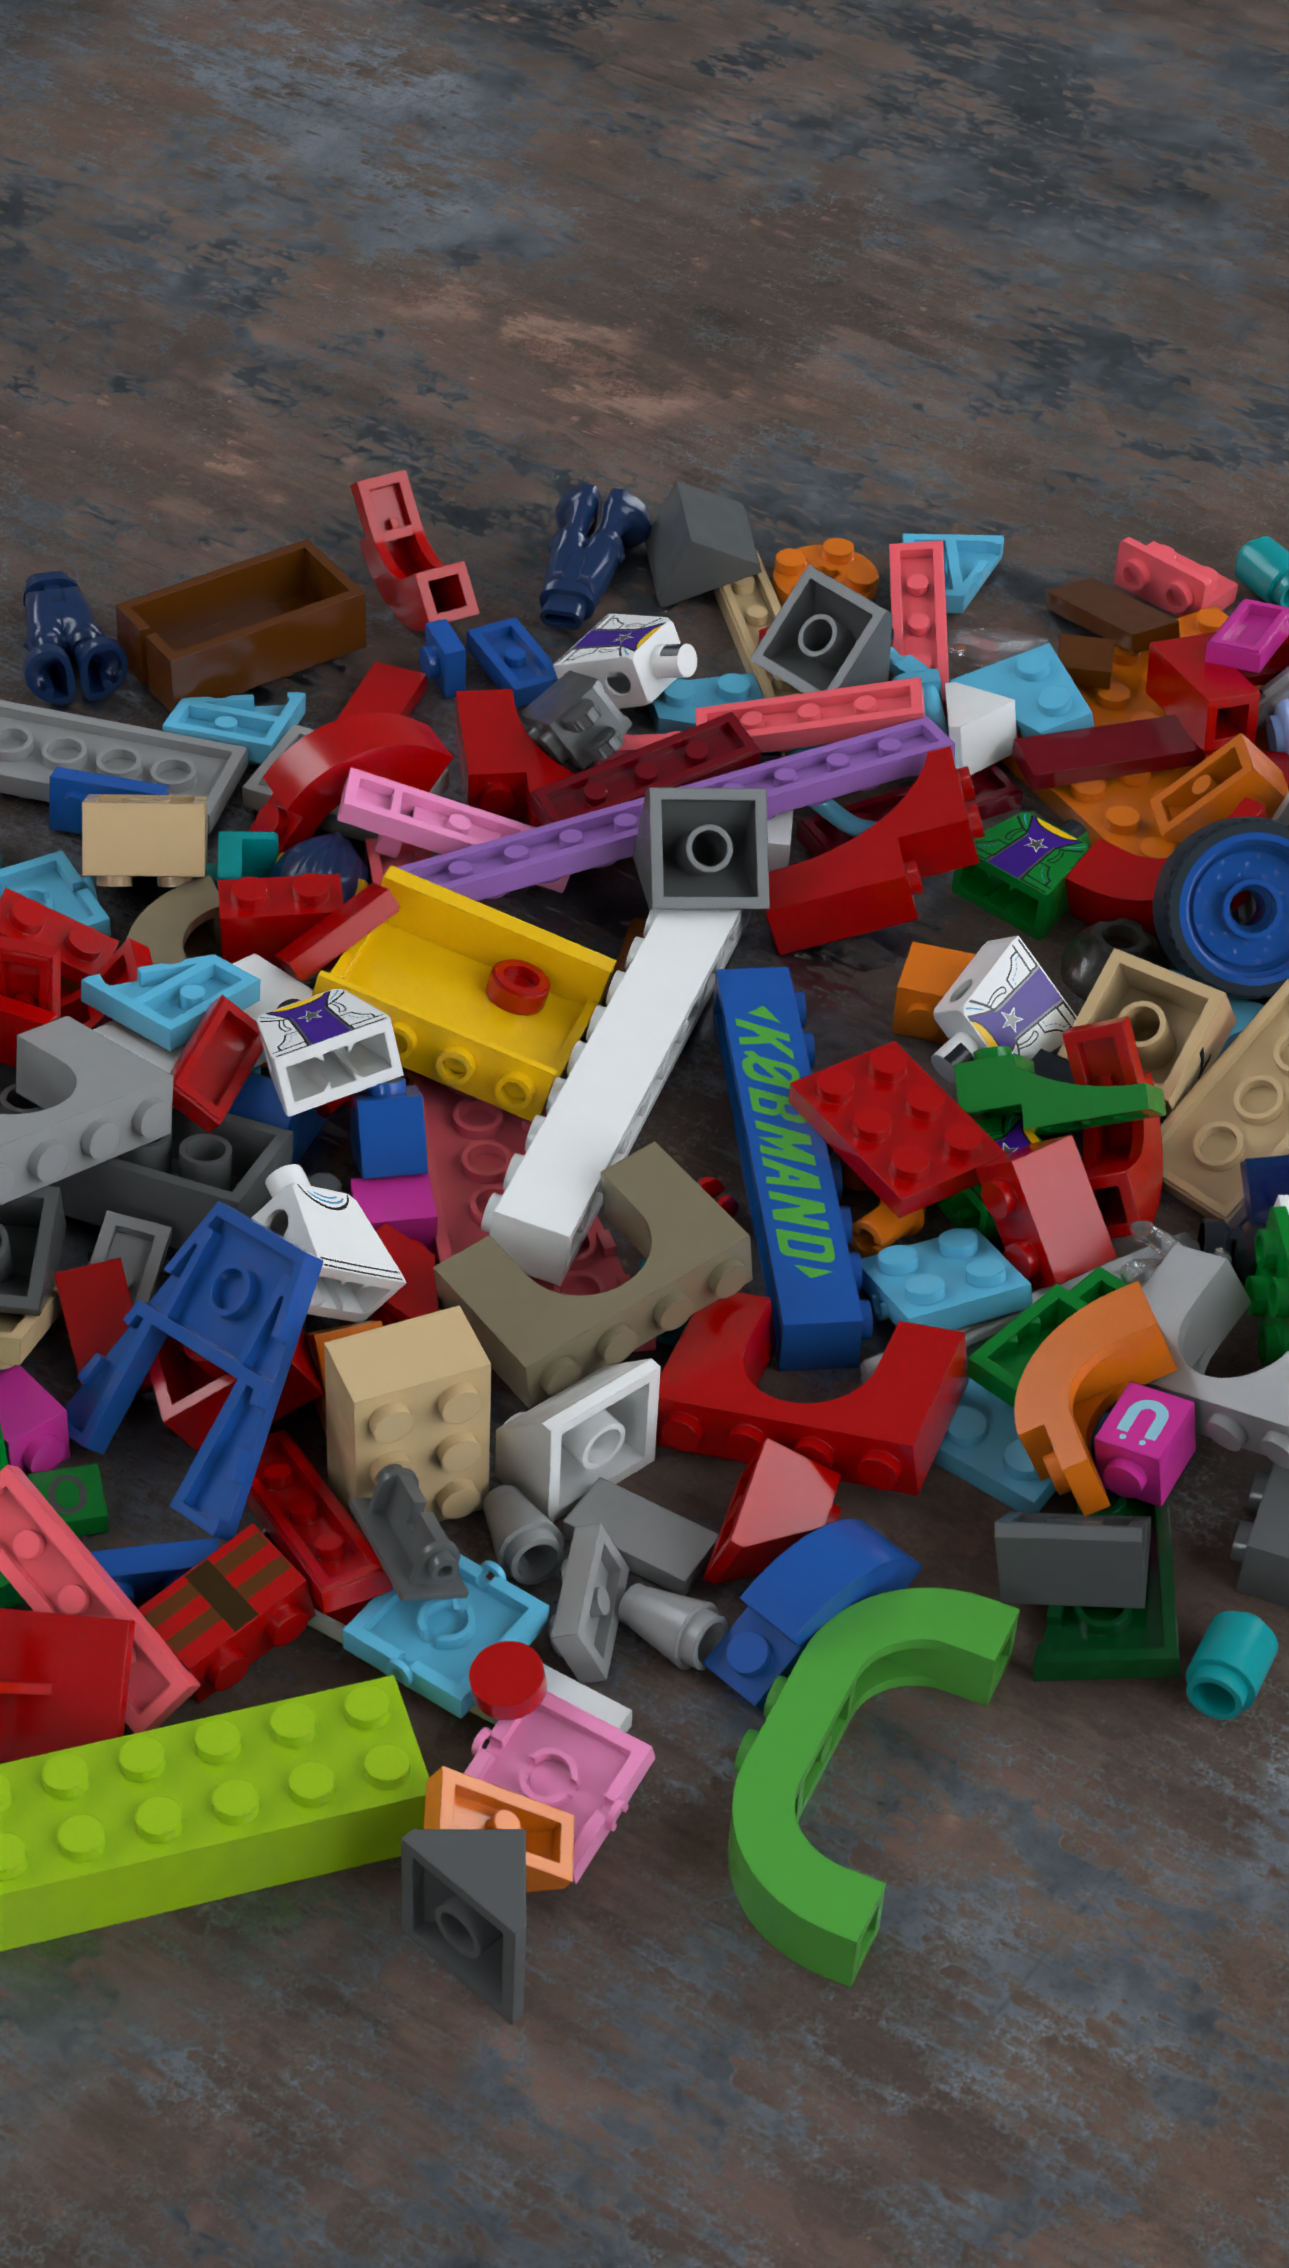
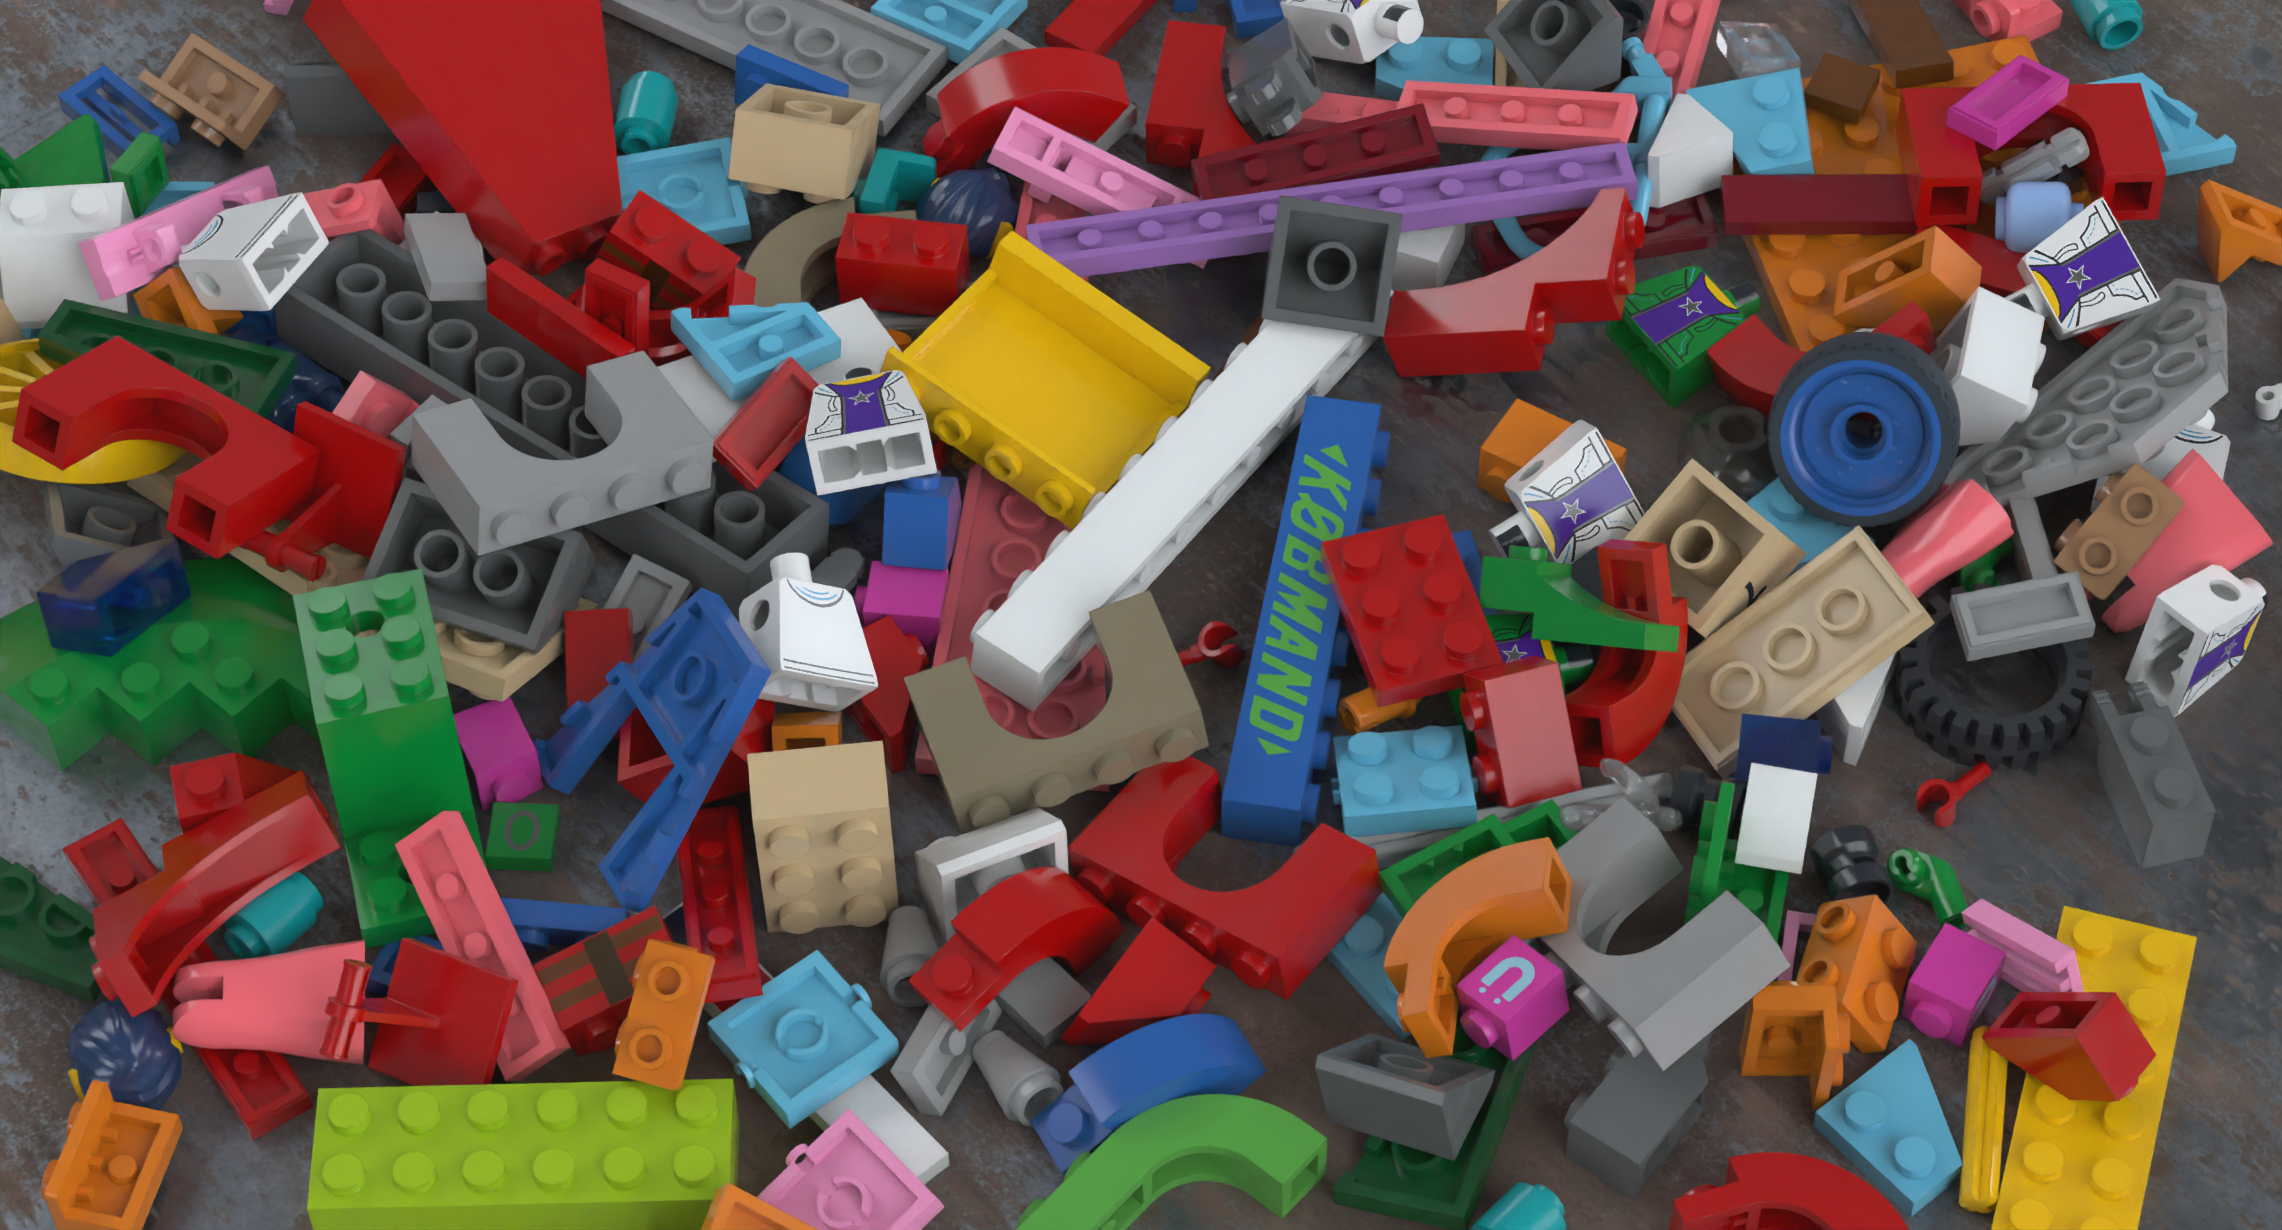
camera: 20 degrees right, 10 degrees up
red tile [274,882,400,981] -> none
dark grey hinge [348,1464,469,1601] -> none
red tile [469,1641,547,1720] -> none
red tile [485,959,551,1015] -> none
none -> orange bracket [612,939,715,1090]
none -> red arch [908,866,1124,1032]

